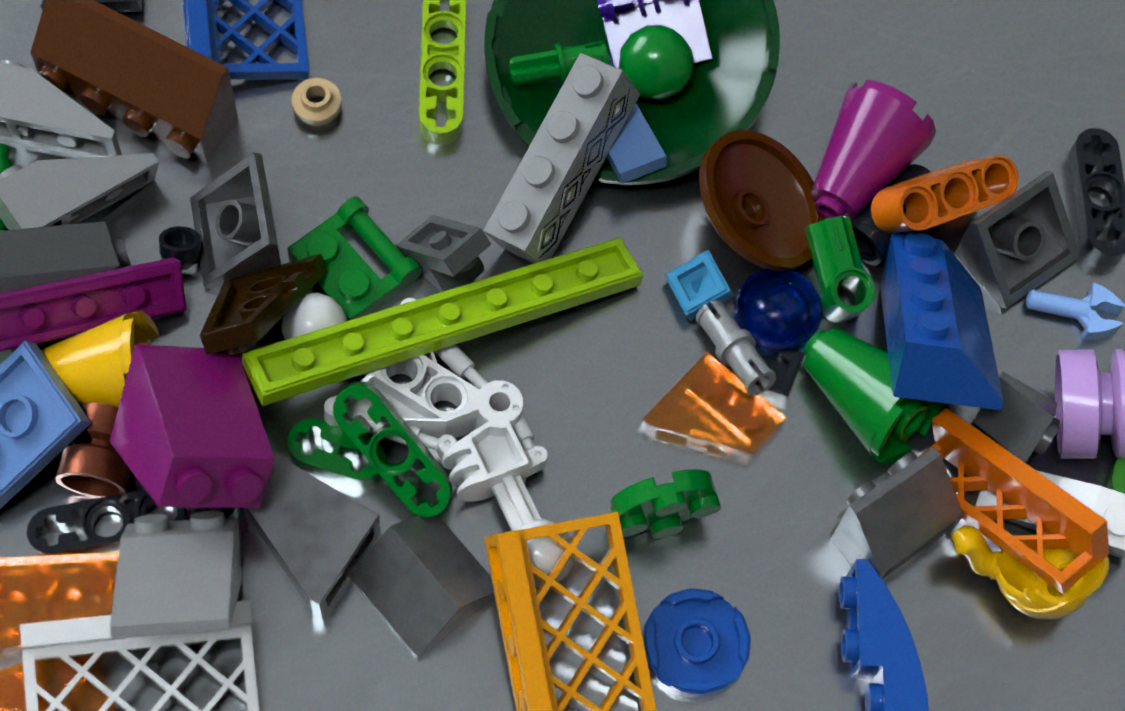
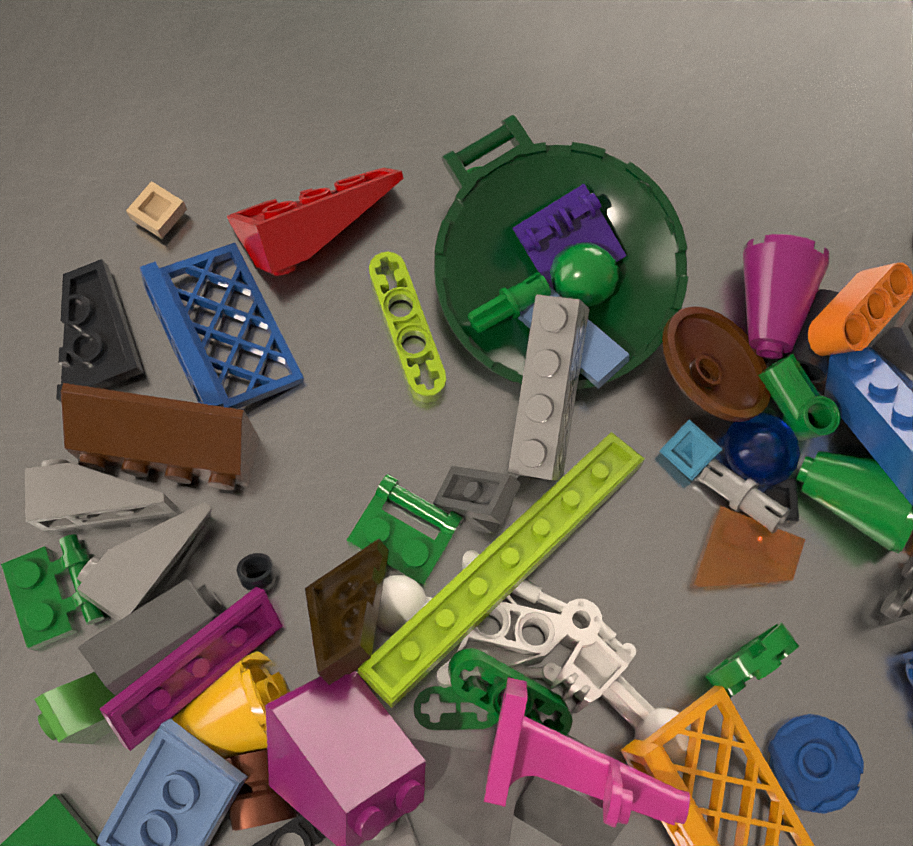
camera: 15 degrees left, 5 degrees up
flat silver slope [190,152,281,289] -> none
tan plate [292,78,342,126] -> none
none -> dark pink piece [484,677,690,828]

